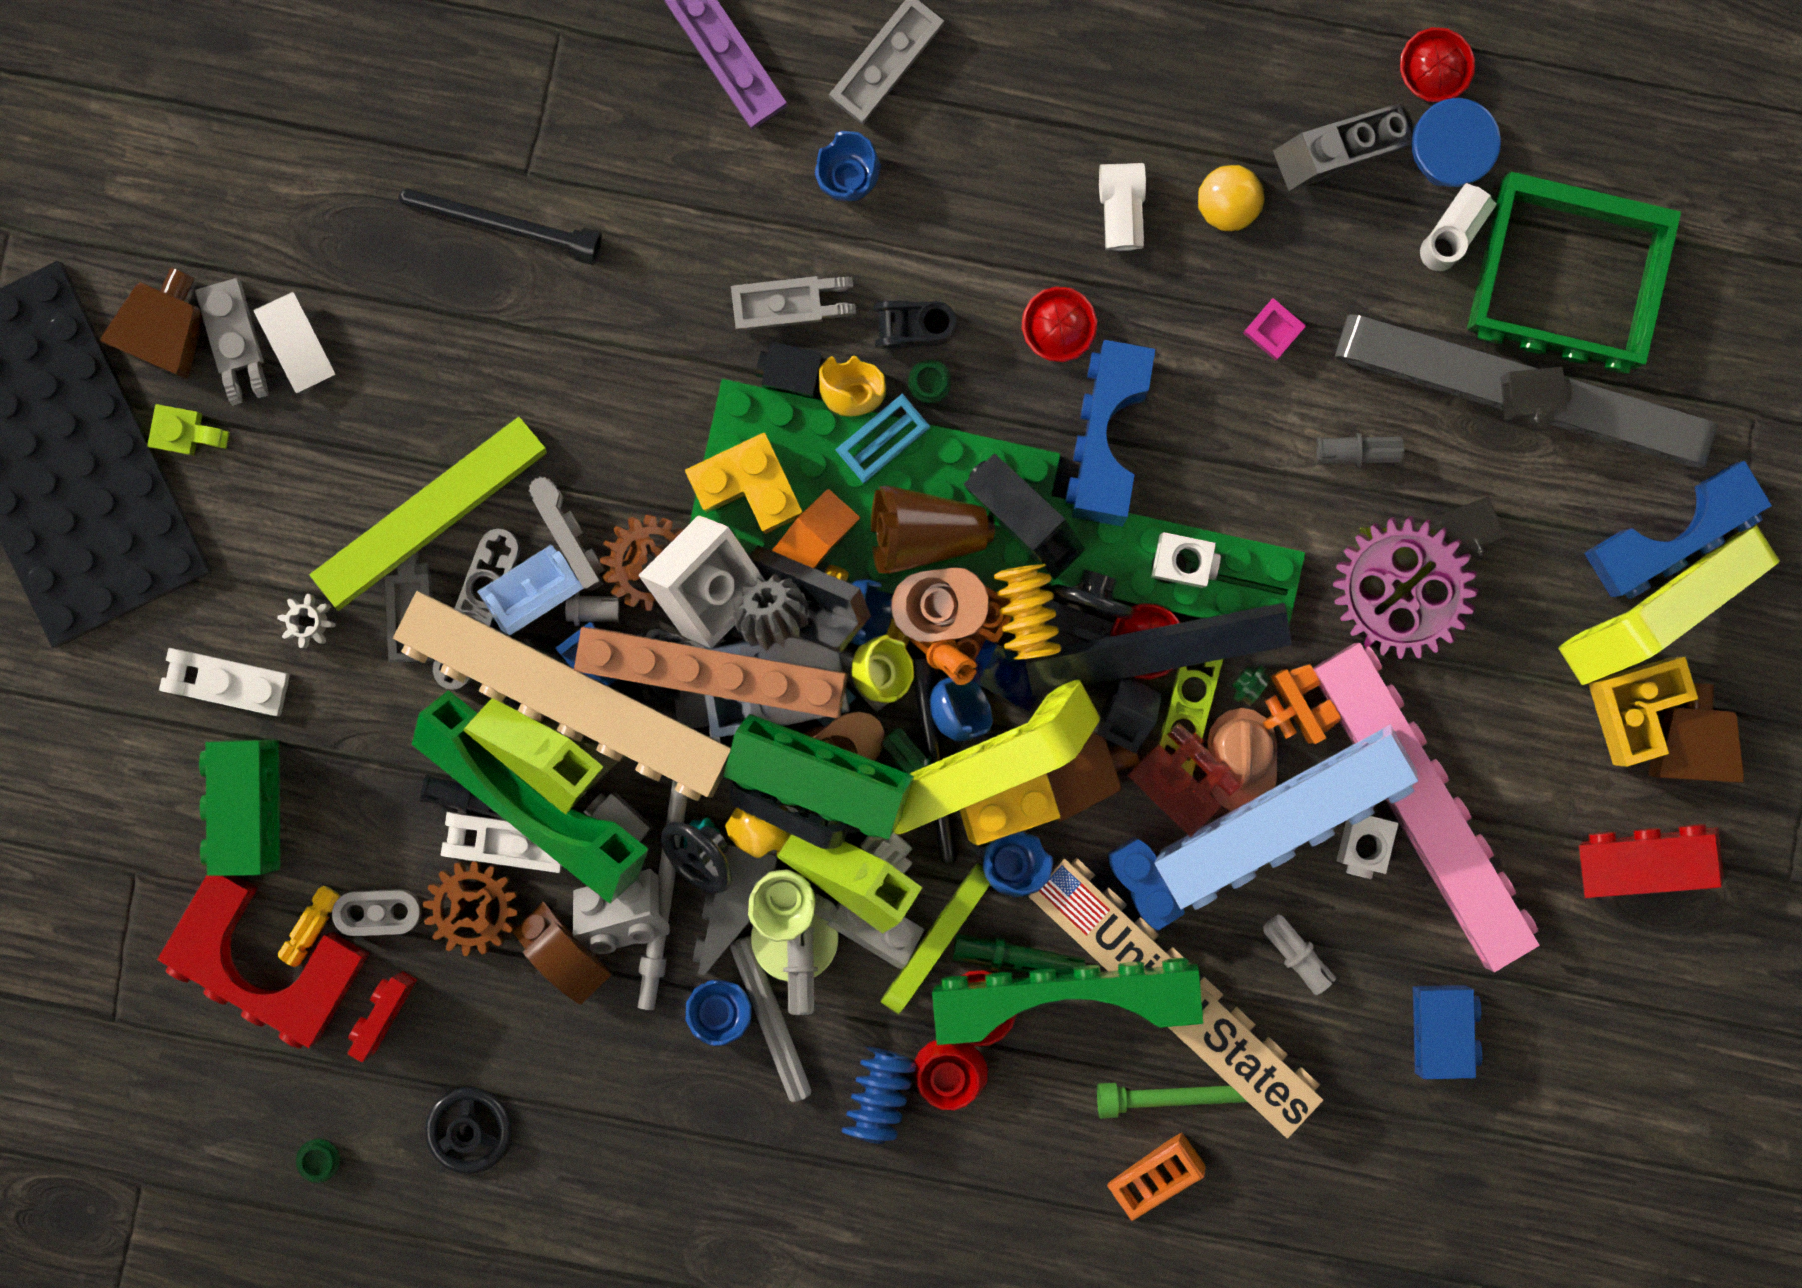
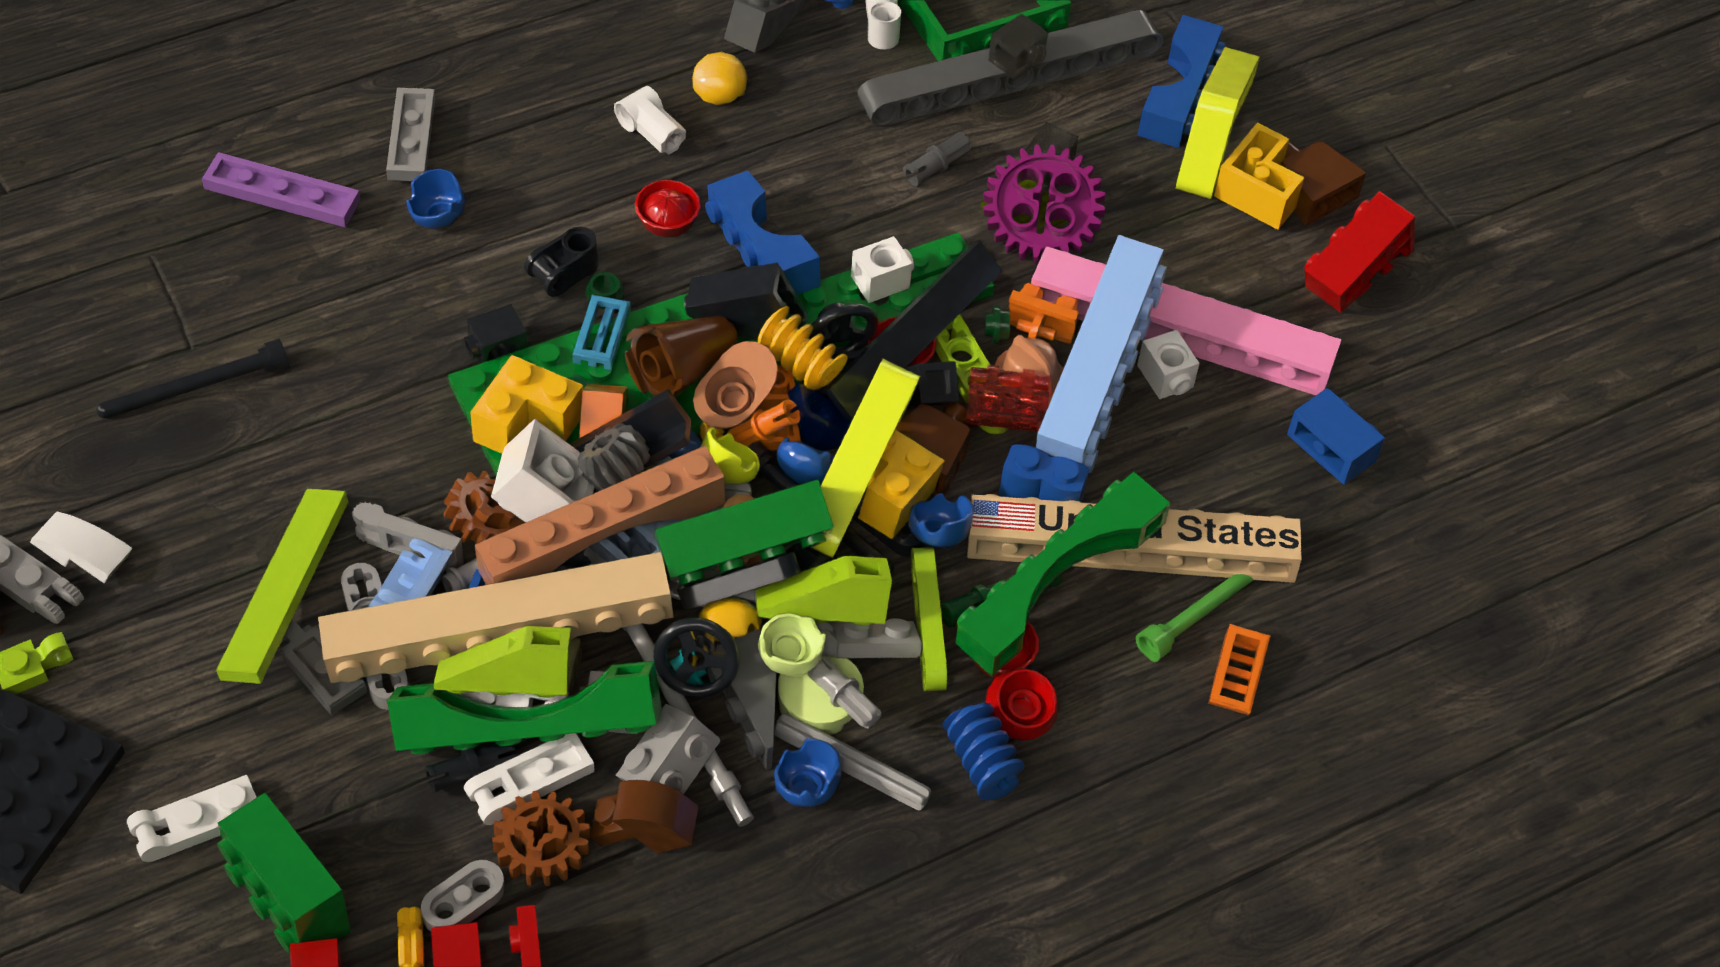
camera: 45 degrees left, 35 degrees down
white gear [277,594,336,648] -> none
light grey hinge [731,276,856,331] -> none
yellow hair [819,356,886,417] -> none
dark pink plate [1243,298,1306,361] -> none
light grey axle [1263,915,1336,995] -> none

